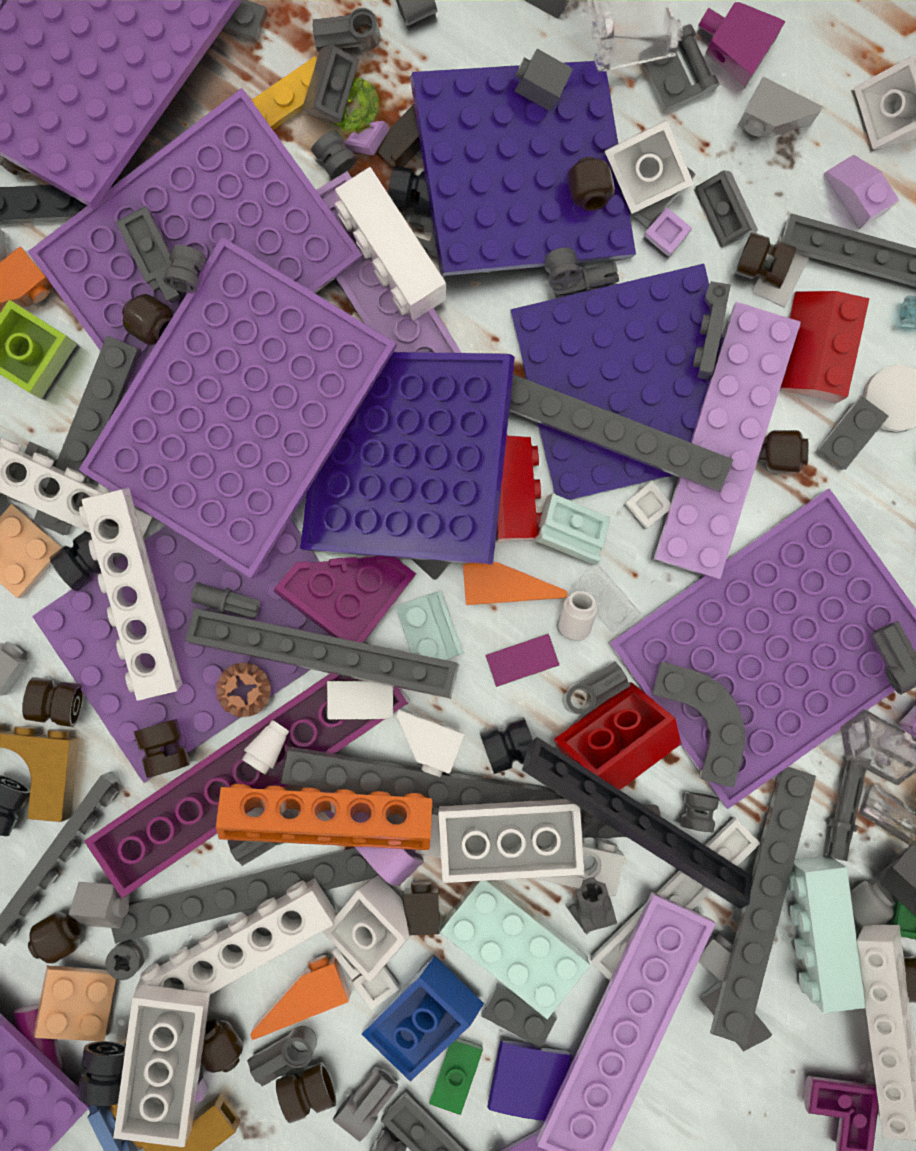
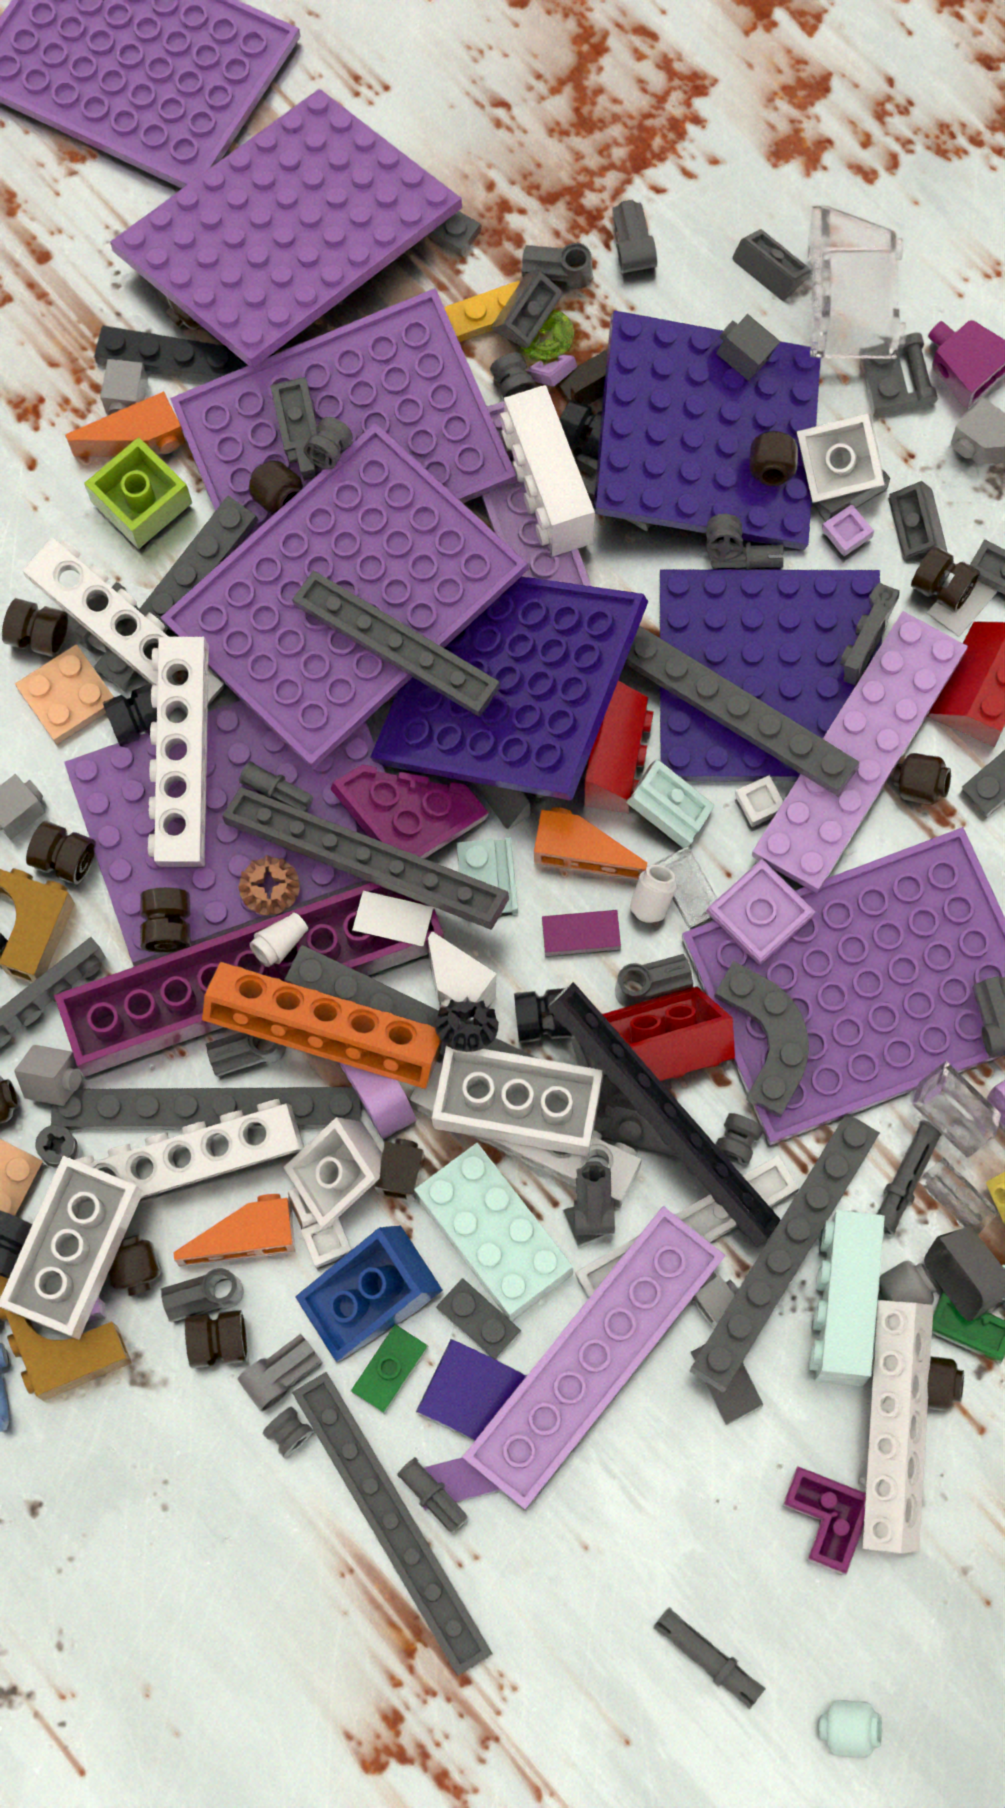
camera: 15 degrees right, 15 degrees down
none -> dark grey plate [292,570,501,717]
none -> black gear [435,996,499,1052]
none -> lavender tile [707,859,816,966]

